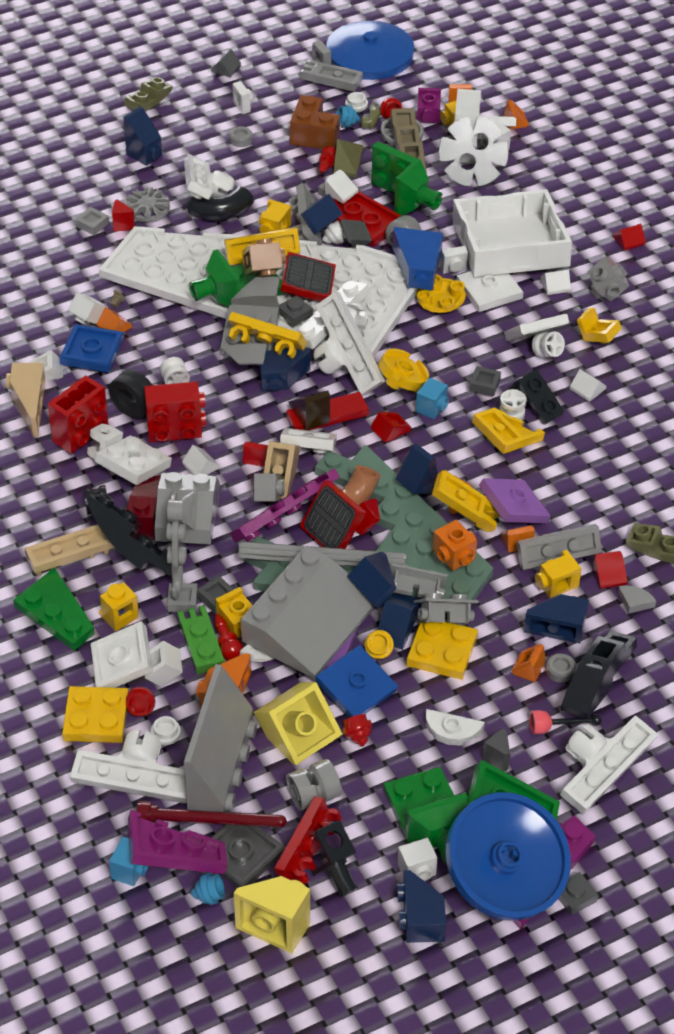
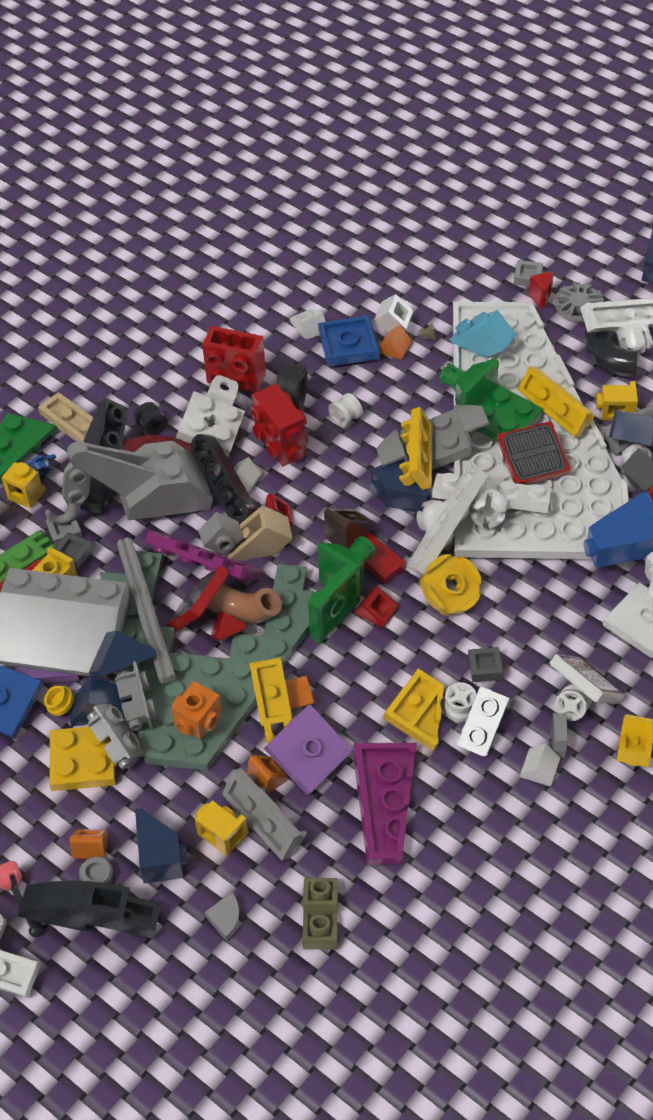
camera: 70 degrees right, 5 degrees up
tan slope [6,363,46,437] -> none
brick [242,239,286,277] -> none
dark grey plate [279,295,313,326] -> none
white plate [280,428,337,453] -> none
dark blue slope [396,443,438,494] -> none
yellow dish [416,274,466,313] -> none
dark azure plate [416,378,449,419] -> none
red slope [593,551,628,589] -> none
none -> blue plate [26,454,56,476]
none -> black beam [190,434,257,525]
none -> green plate [308,536,375,644]
none -> magenta wing [352,743,417,865]
none -> medium azure slope [450,310,516,358]
none -> light grey tile [551,713,568,758]

